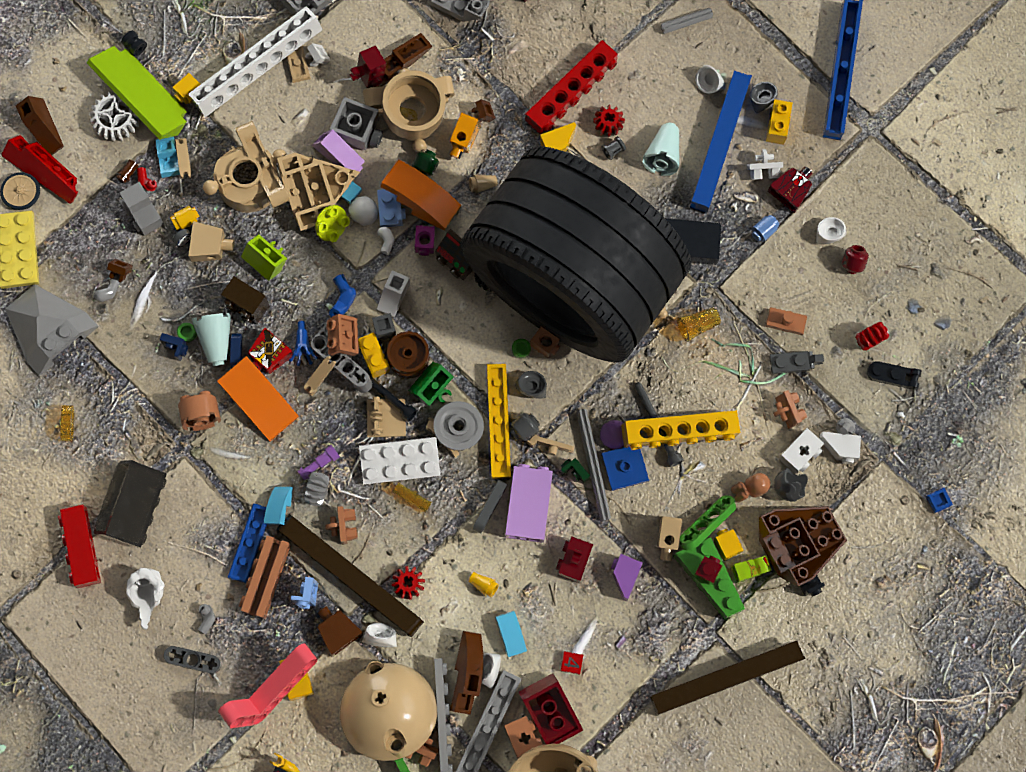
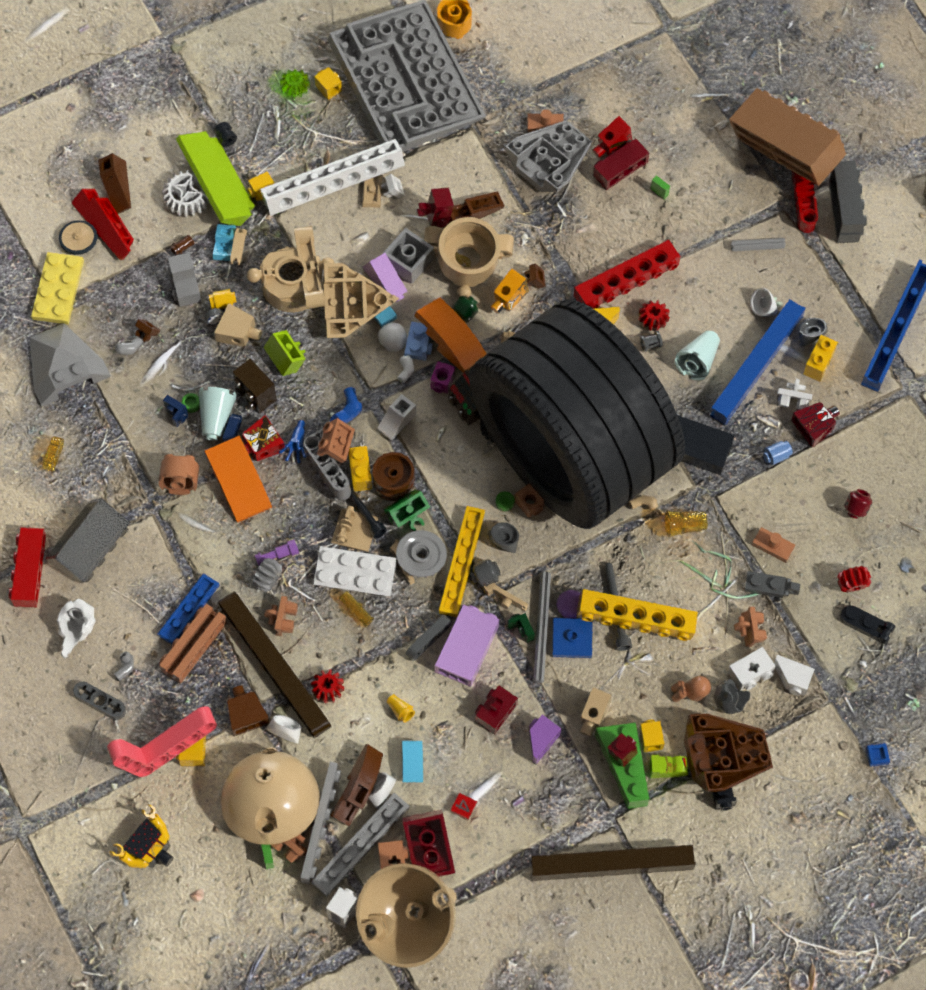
camera: 20 degrees right, 10 degrees down
red arm [137,167,157,192] -> none
medium azure slope [264,487,293,525] -> none
light blue bracket [291,577,319,609] -> none
tan piece [304,356,336,396] -> none
neon yellow dish [315,205,350,242] -> none
dark grey tile [370,129,383,148] -> none
dark grey brick [372,313,396,342] -> none
bright green beam [680,495,736,551] -> none
white piece [816,217,847,245] -> none
light grey plate [836,418,855,435] -> none

